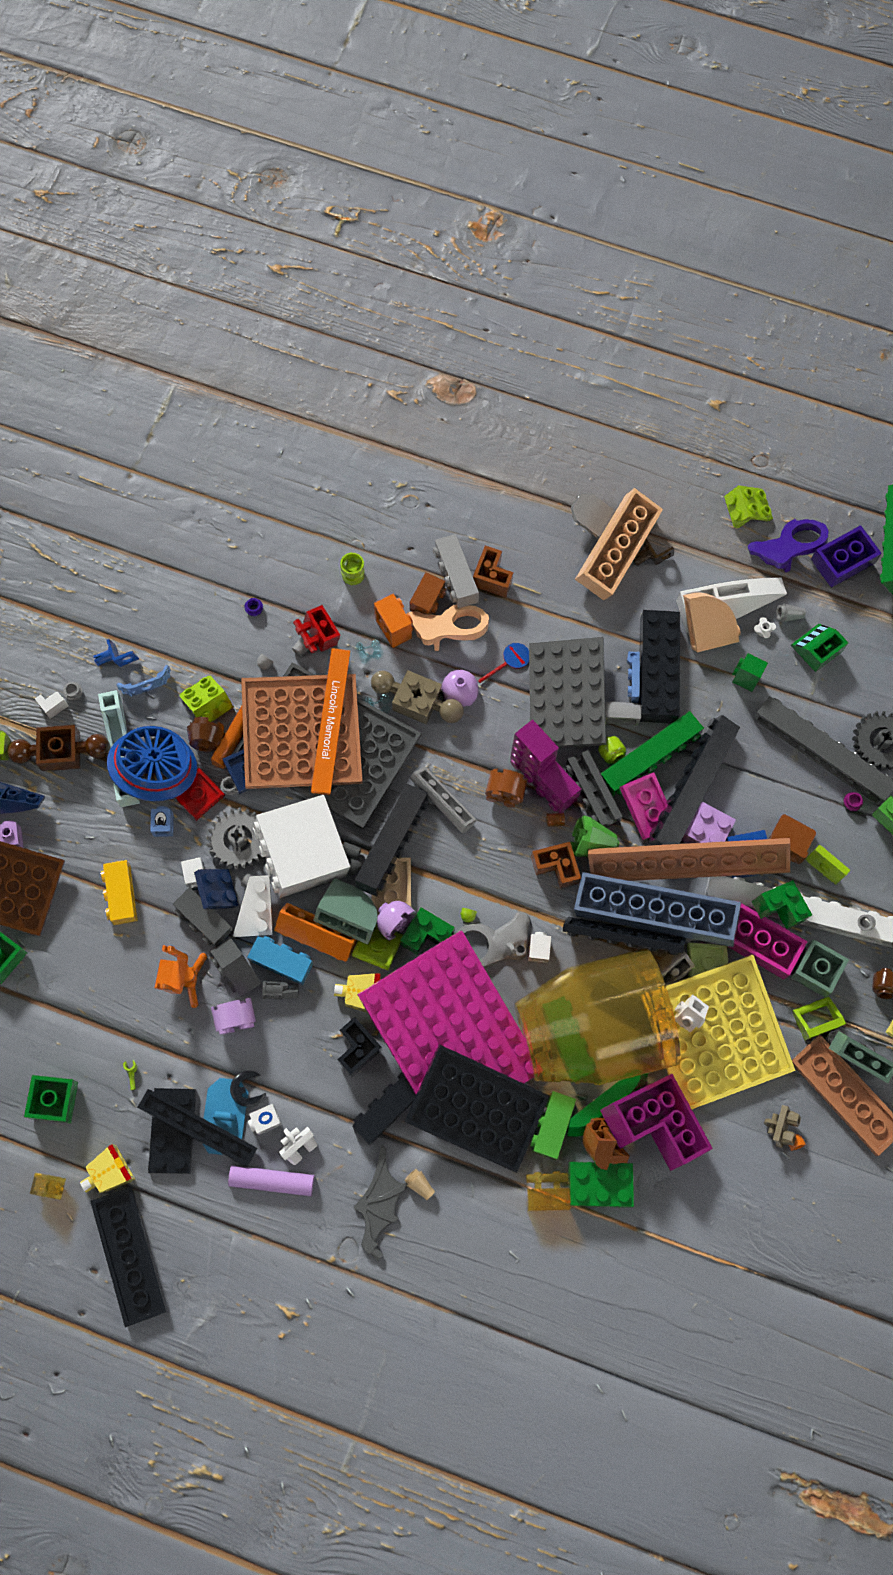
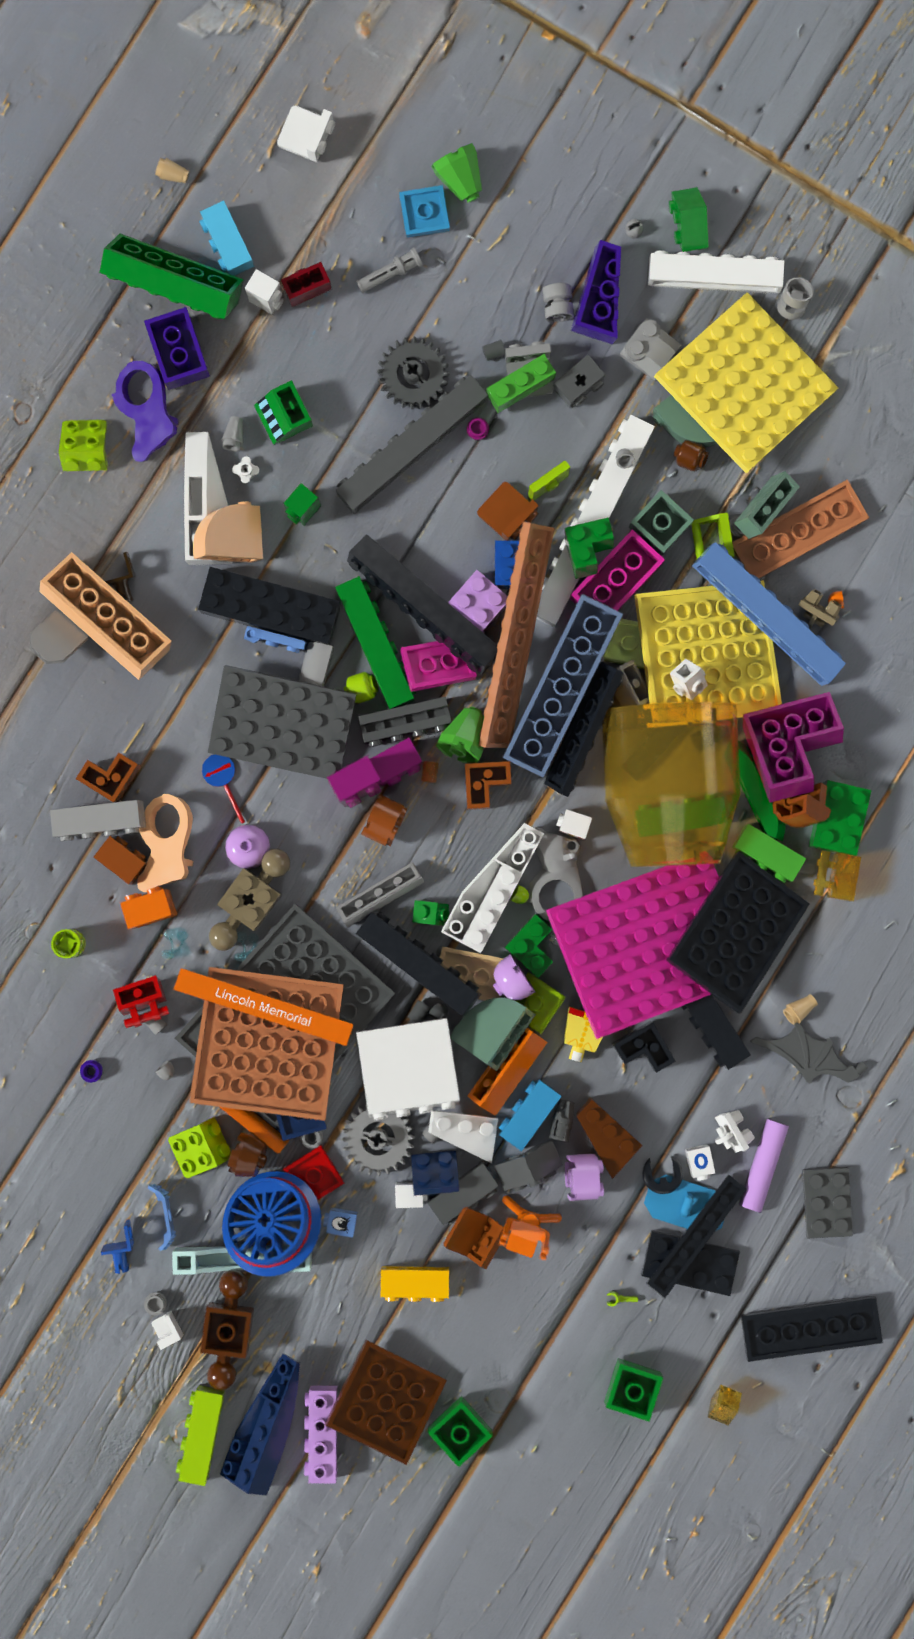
camera: 75 degrees left, 15 degrees up
light yellow torso [80,1144,135,1193] -> none
none -> green bracket [412,900,449,926]
none -> white wedge [441,823,544,953]
none -> dark orange bracket [443,1207,504,1269]
none -> reddish brown wedge [576,1097,643,1179]
none -> medium blue brick [692,542,846,686]
none -> dark grey plate [802,1167,853,1239]

